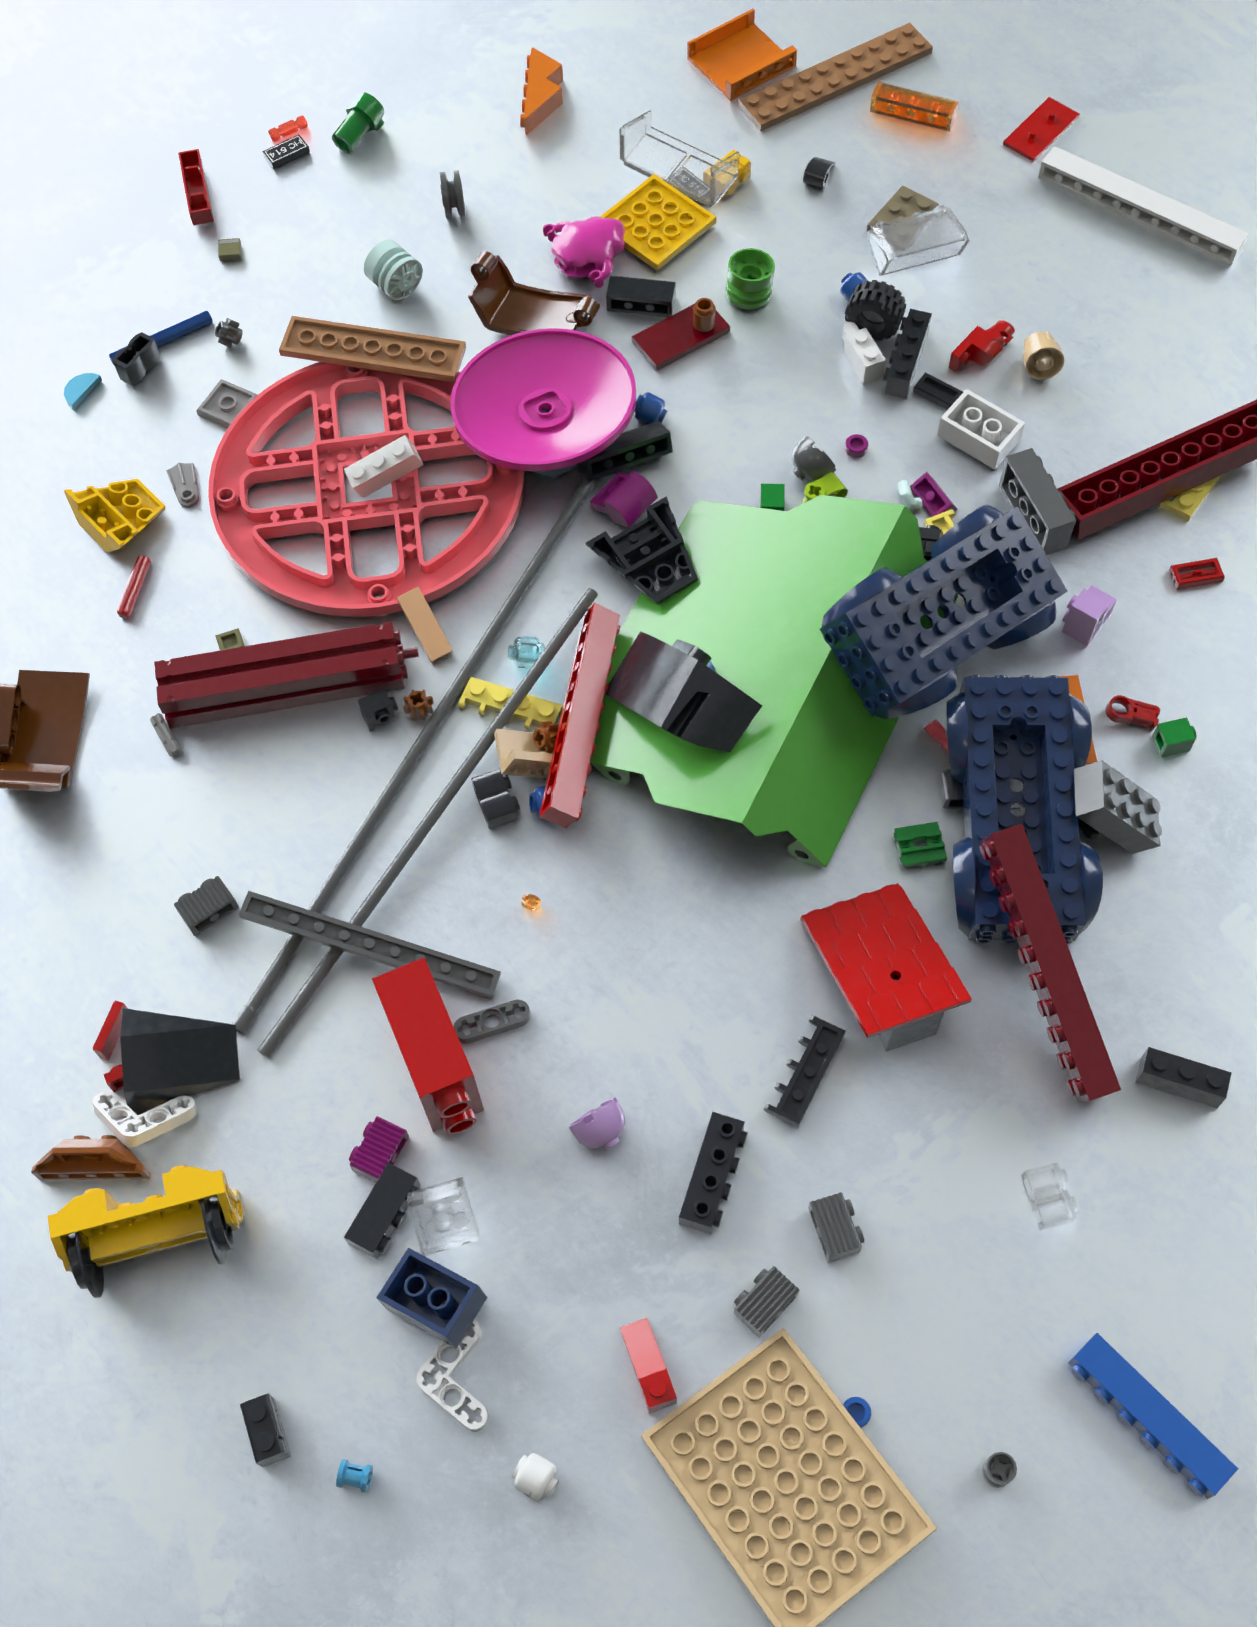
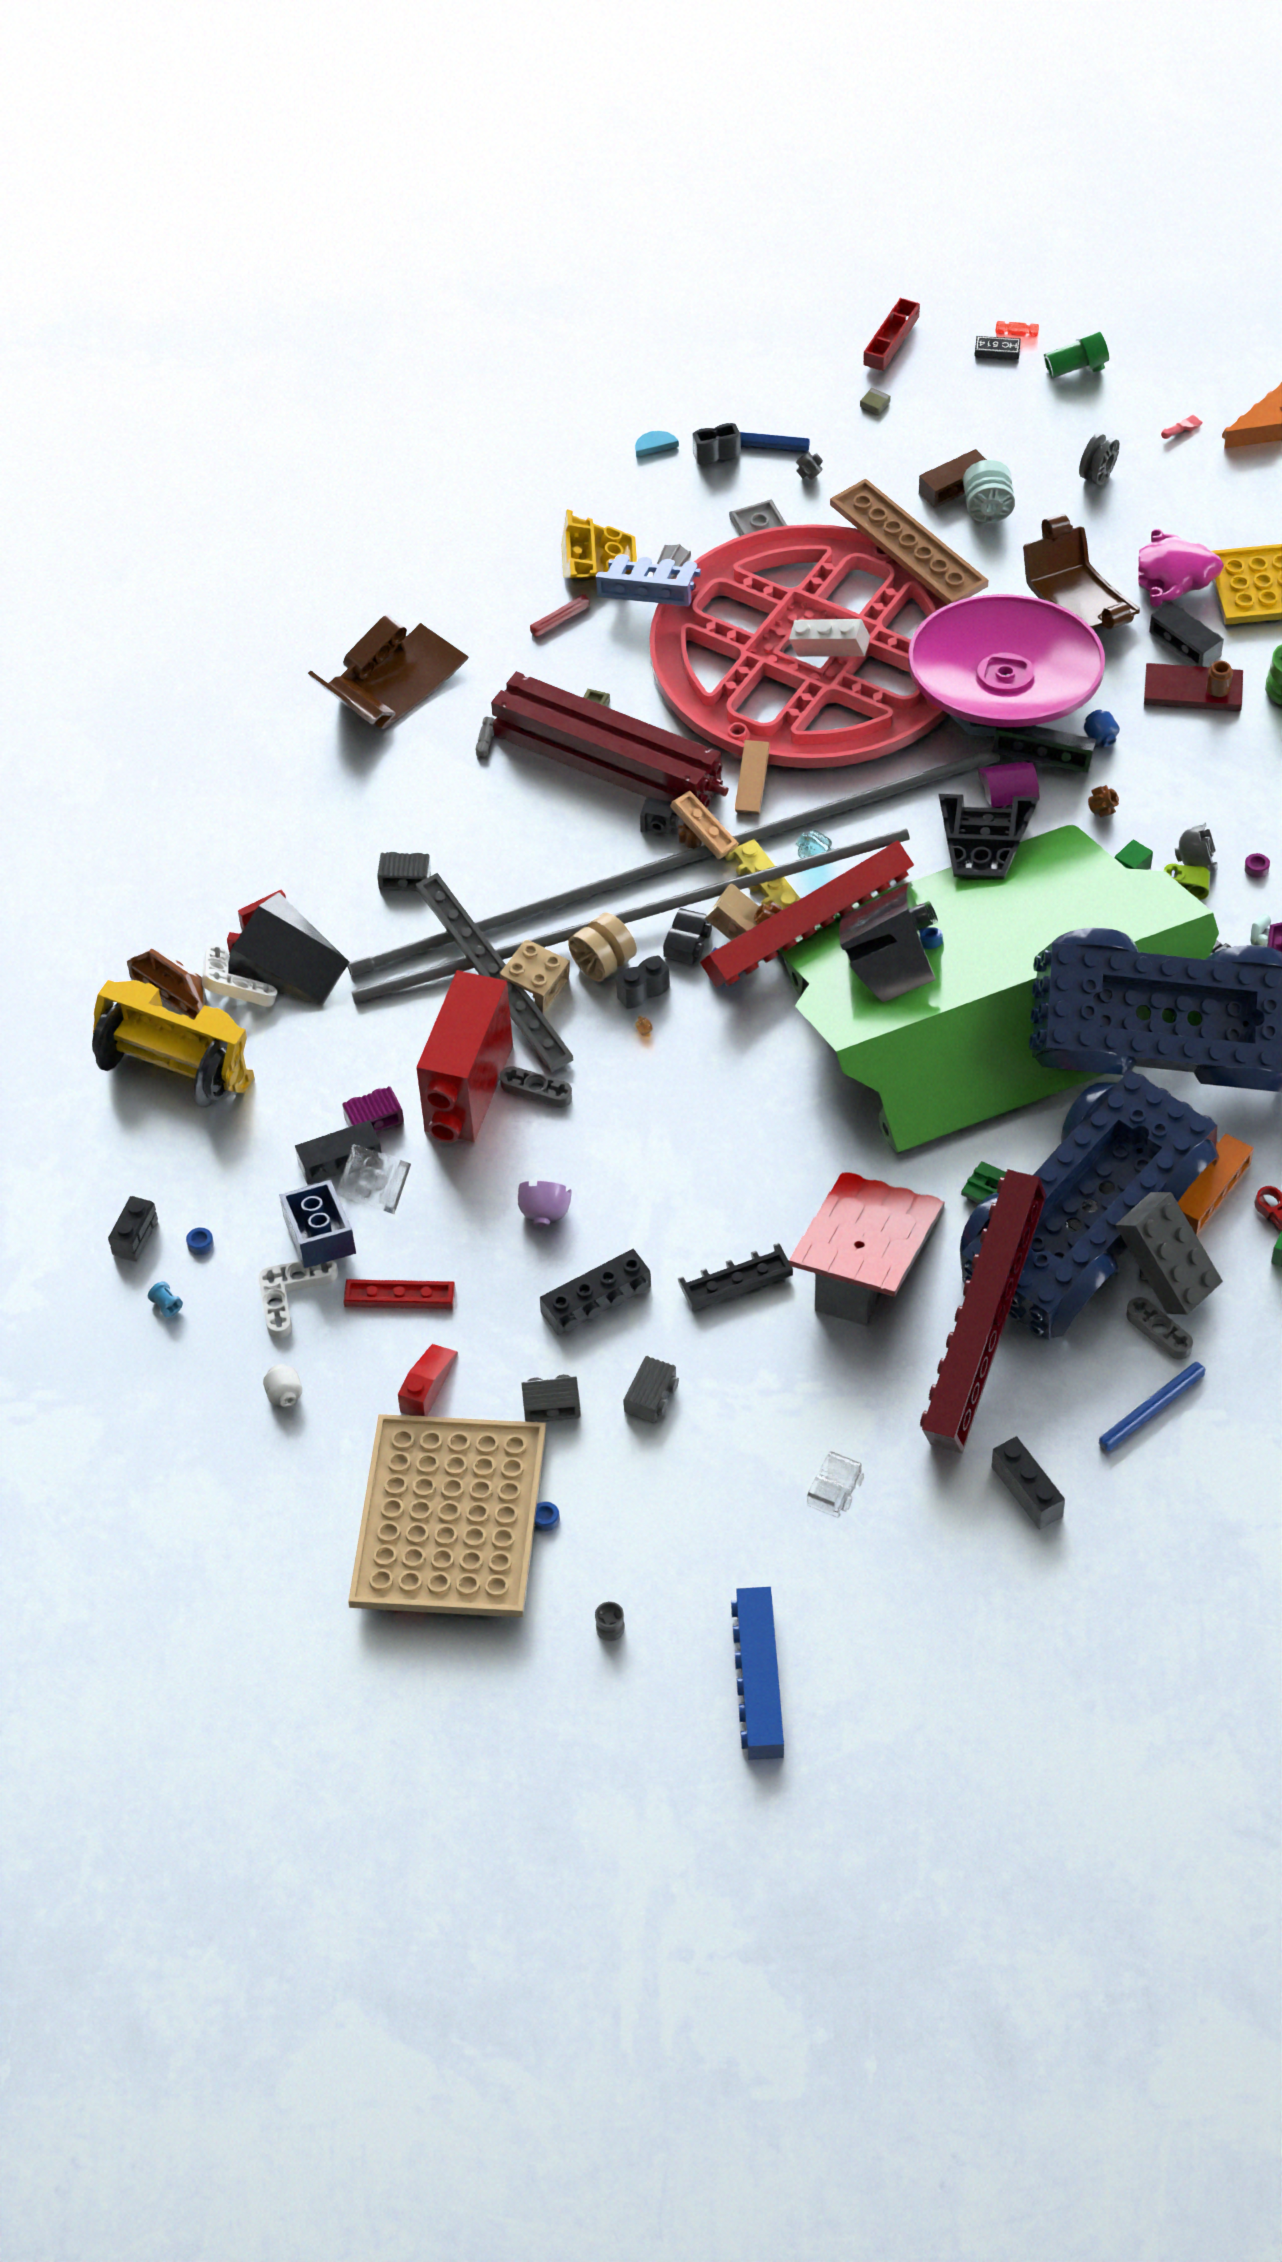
camera: 40 degrees right, 10 degrees down
none -> blue tile [186,1227,214,1255]
none -> red tile [343,1279,455,1309]
none -> tan bracket [500,939,570,1014]
none -> tan wheel [568,912,637,982]
none -> medium blue fence [596,555,701,606]
none -> black brick [616,955,670,1009]
none -> light nougat tile [670,791,739,859]
none -> reddish brown brick [918,449,987,508]
none -> dark orange gear [1088,785,1119,817]
none -> blue axle [1098,1362,1206,1451]
none -> dark grey beam [1126,1297,1193,1359]
none -> coral piece [1161,414,1203,439]

